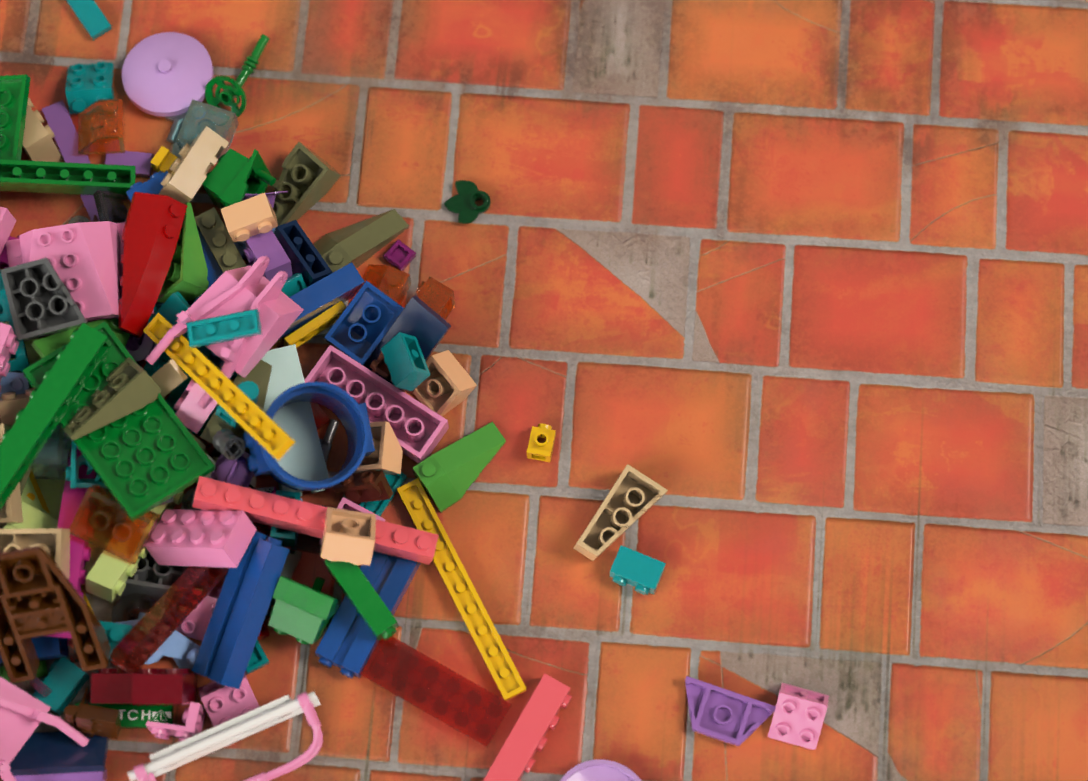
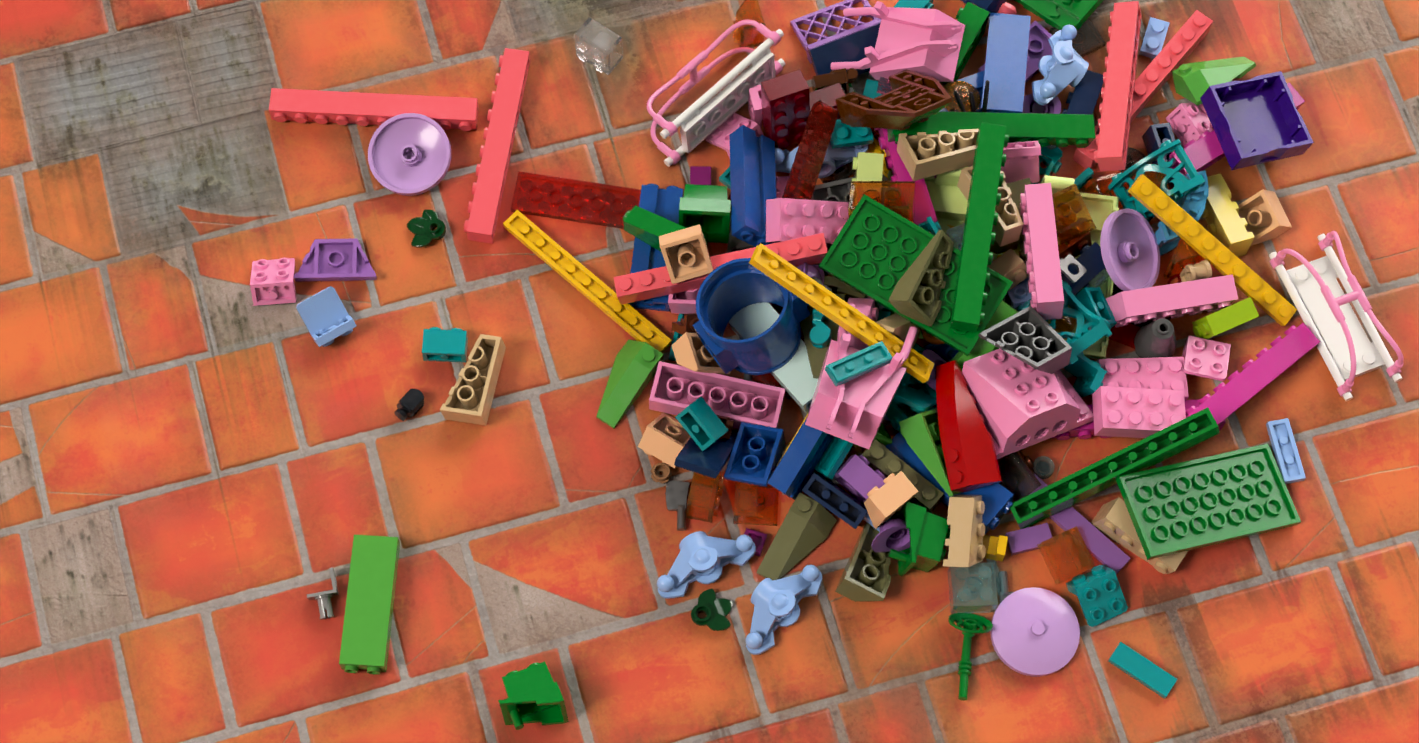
camera: 155 degrees right, 5 degrees down
yellow brick [527,423,556,463] -> none
none -> light blue bracket [296,286,356,347]
none -> light grey bracket [307,567,339,620]
none -> bright green brick [339,535,400,675]
none -> black arm [394,389,424,421]
none -> dark green plate [407,210,446,247]
none -> green piece [498,661,569,730]
none -> medium nougat plate [651,463,672,484]
none -> light blue piece [657,531,756,599]
none -> flat silver piece [665,481,690,531]
none -> magenta tile [690,166,711,185]
none -> light blue piece [745,564,823,655]

